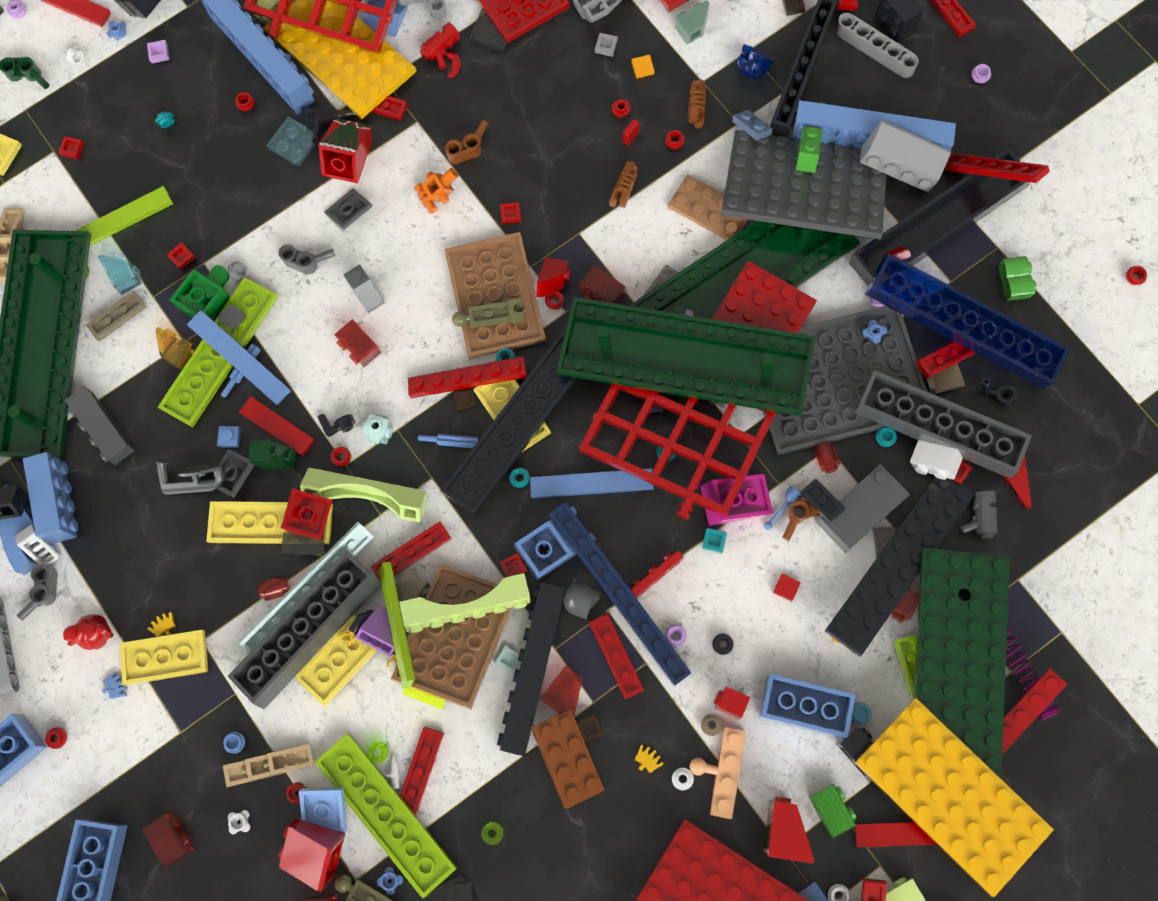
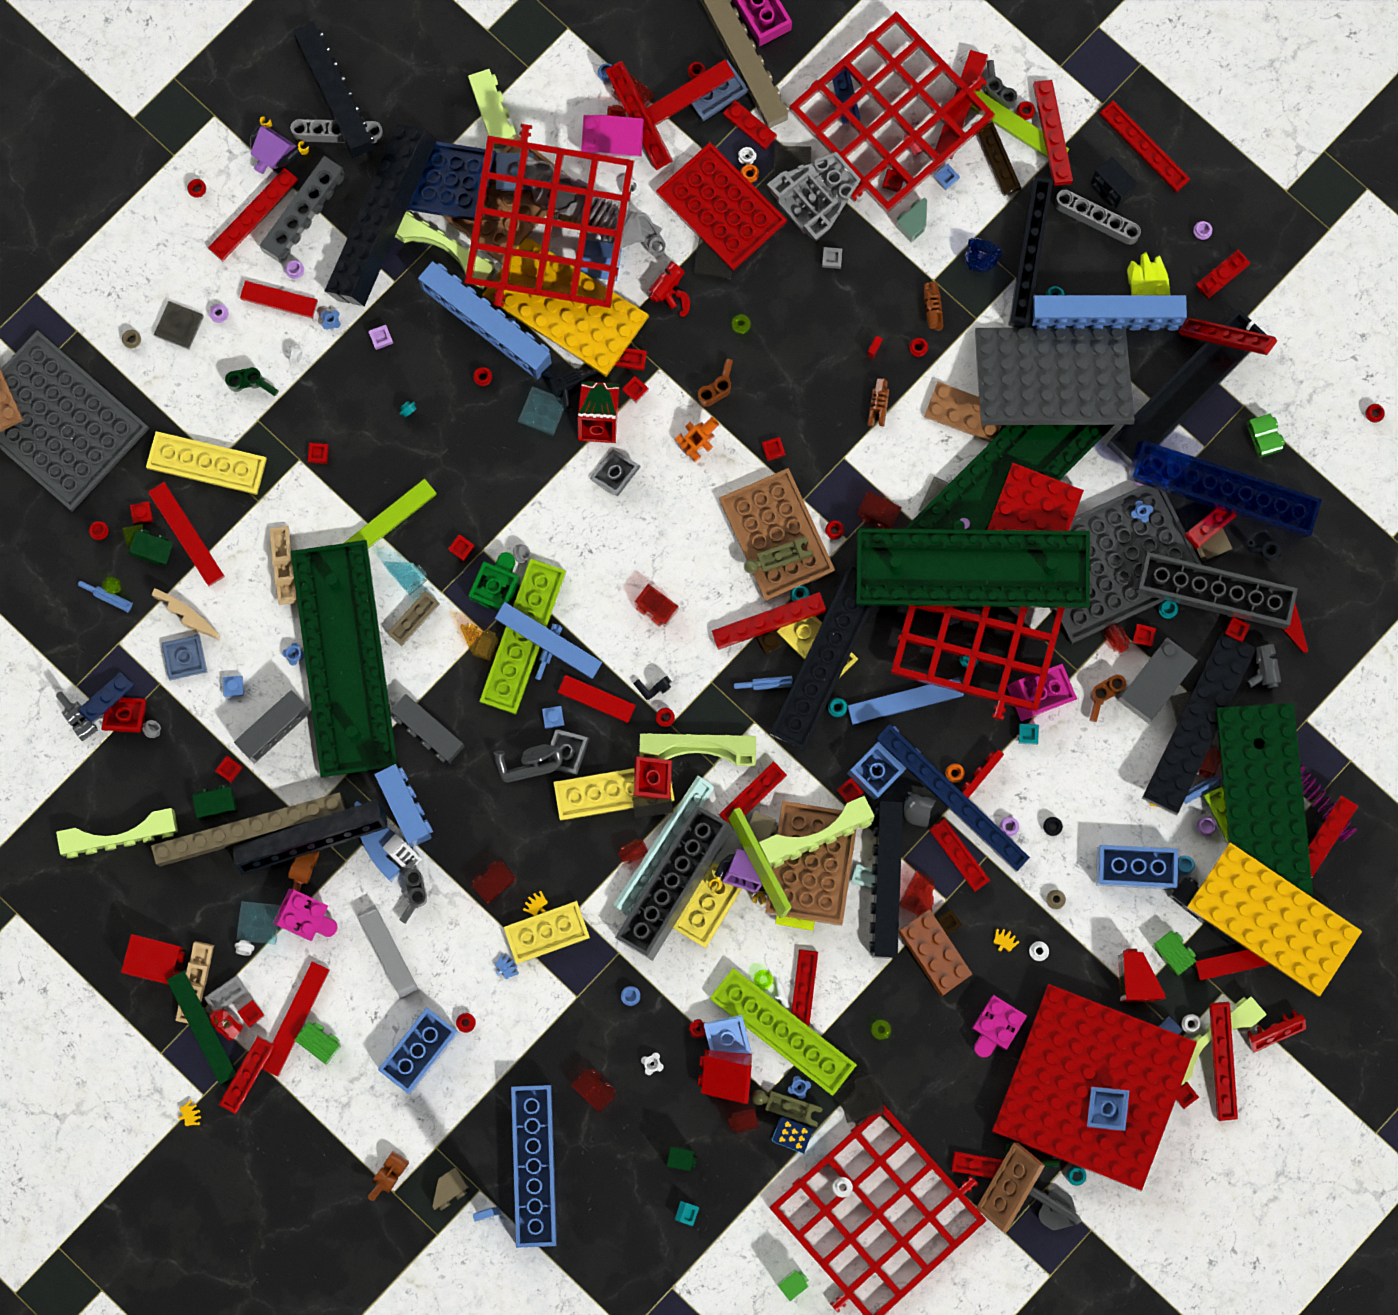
camera: 20 degrees left, 5 degrees up
red hair [63,614,114,650] -> none
dark grey tile [218,304,247,332] -> none
tan slope [223,744,314,788] -> none
dark green brick [249,440,296,471] -> none
dark grey beam [278,244,336,275] -> none
slope [343,264,385,313] -> none
light aqua brick [362,414,393,445] -> none
red slope [536,257,571,298] -> none
red plate [612,99,631,118] -> none
light orange tile [632,55,654,78] -> none
light nougat plate [689,727,746,819] -> none
red brick [713,687,750,720] -> none
sand blue plate [732,110,772,141] -> none
medium blue hinge [764,486,803,530] -> none
red tile [773,574,801,602] -> none
bright green brick [796,126,822,173] -> none
black plate [800,479,845,524] -> none
light grey slope [860,120,951,192] -> none
red tile [884,246,911,264] -> none
white brick [910,440,963,480] -> none
none -> clear red brick [471,860,517,905]
none -> red plate [622,376,649,403]
none -> clear neon green plate [732,315,751,333]
none -> orange plate [945,764,965,783]
none -> dark pink brick [971,995,1027,1058]
none -> neon yellow plate [1127,252,1170,295]
none -> red plate [1132,624,1156,648]
none -> medium blue axle [1184,774,1222,804]
none -> red plate [1196,250,1251,300]
none -> lavender plate [1197,817,1217,836]

